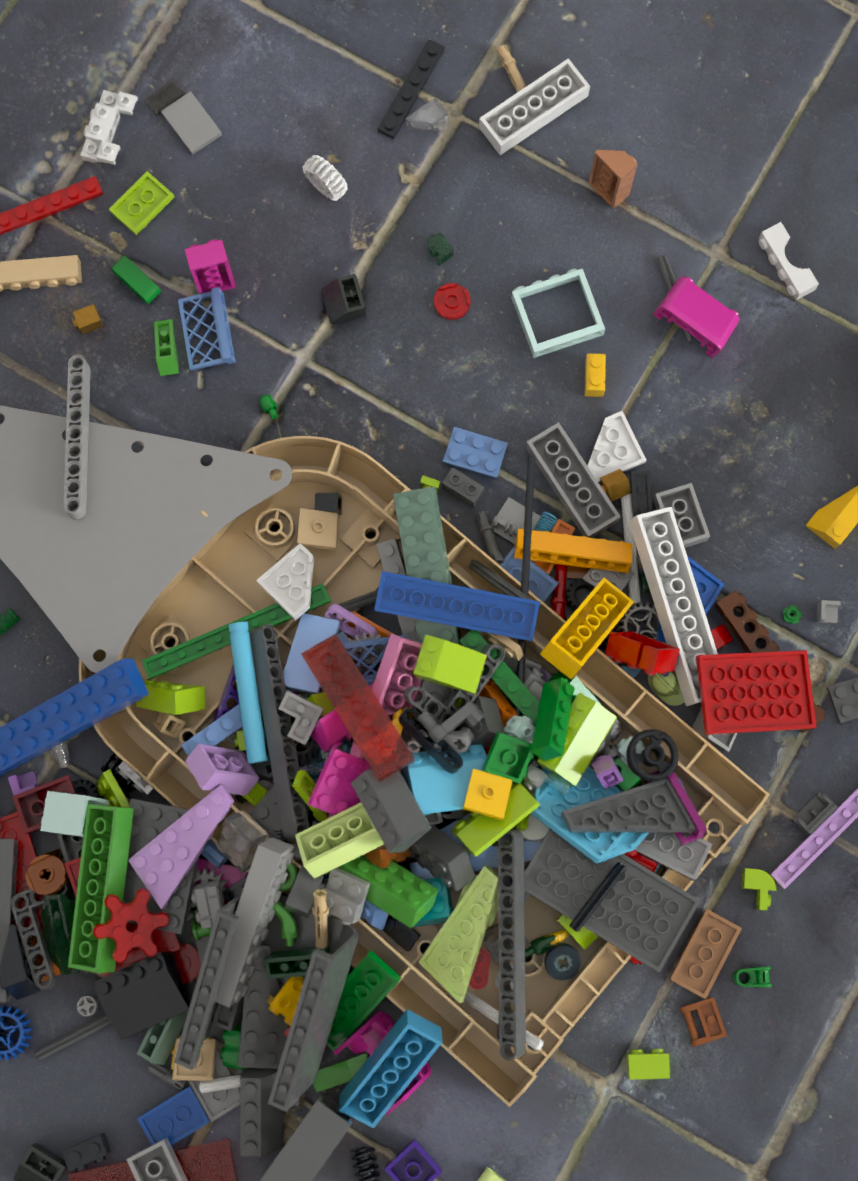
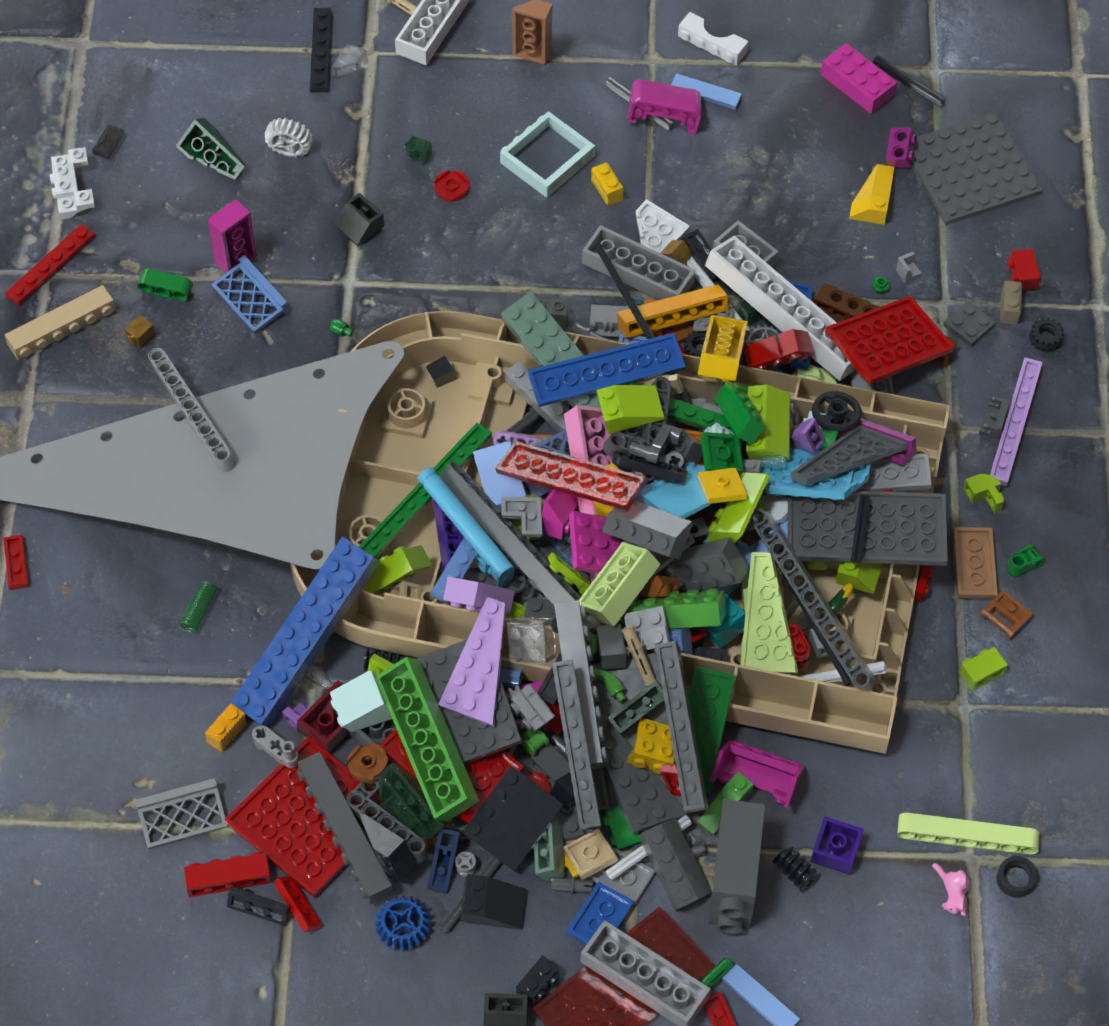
camera: 30 degrees left, 20 degrees down
red plate [93,888,170,963] -> none
lime plate [109,171,174,235] -> none
light grey wing [118,761,153,794] -> none
bright green slope [154,319,179,376] -> none
light grey tile [161,91,222,155] -> none
lime plate [234,729,246,751] -> none
white plate [256,543,314,621] -> none
tan plate [296,508,338,550] -> none
dark azure brick [339,1009,442,1128] -> none
medium blue plate [443,427,508,480] -> none
black bush [544,943,581,981] -> none
none -> dark green wedge [176,118,246,180]
none -> dark blue slope [427,826,463,893]
none -> black slope [460,874,526,930]
none -> light blue tile [671,73,742,110]

